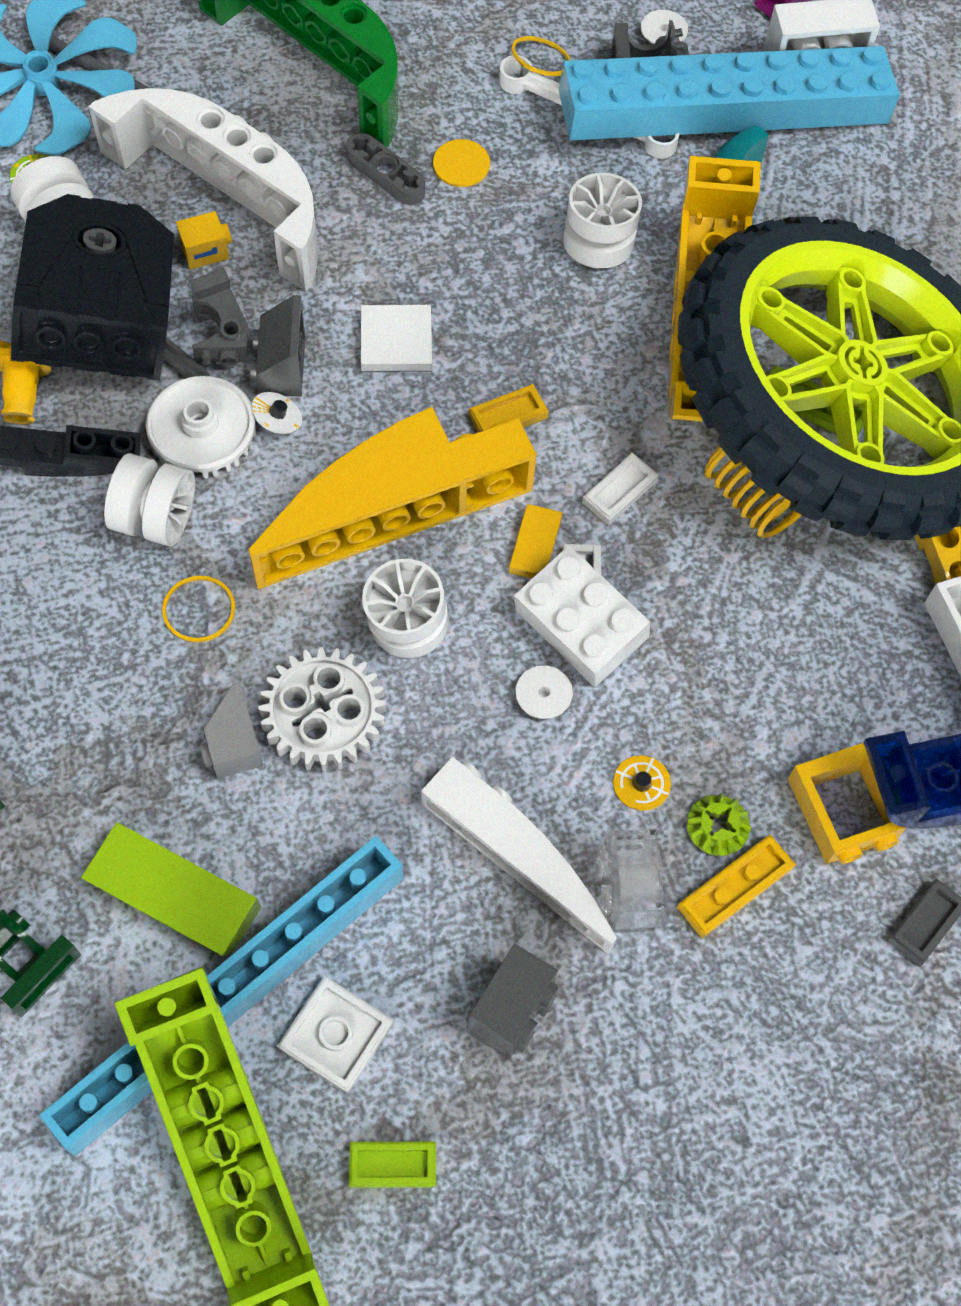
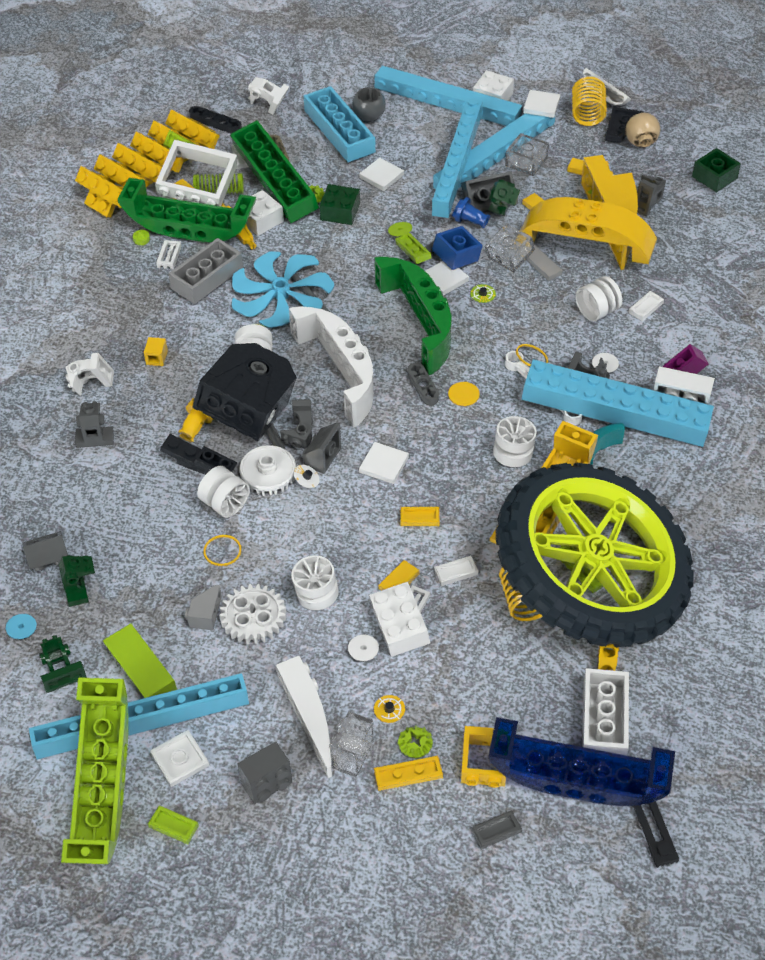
camera: 30 degrees right, 15 degrees down
yellow brick [176,211,232,270] -> none
yellow slope [248,407,537,590] -> none

